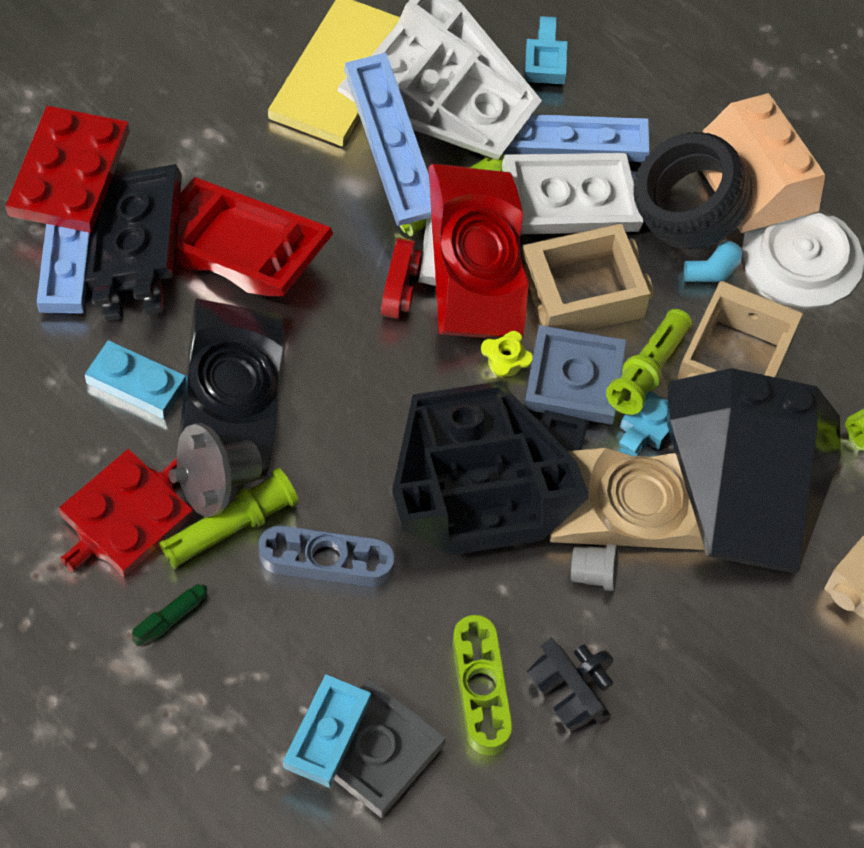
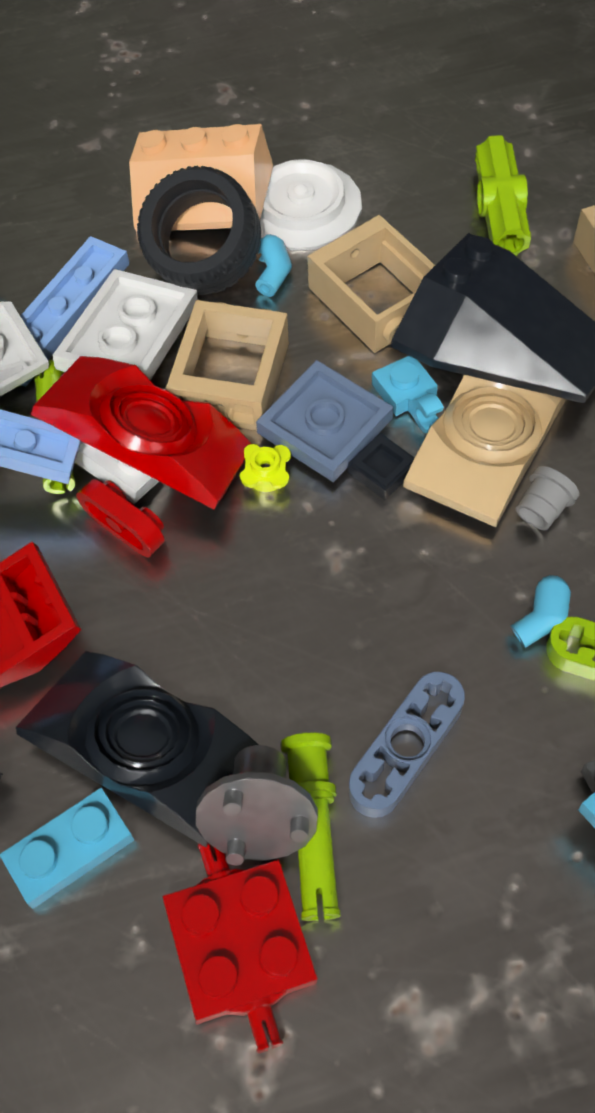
camera: 55 degrees left, 0 degrees up
dark green piece [132,584,207,646] -> none
black wedge [392,381,588,556] -> none
lime pin [606,309,692,415] -> none
none -> medium azure arm [510,575,571,648]

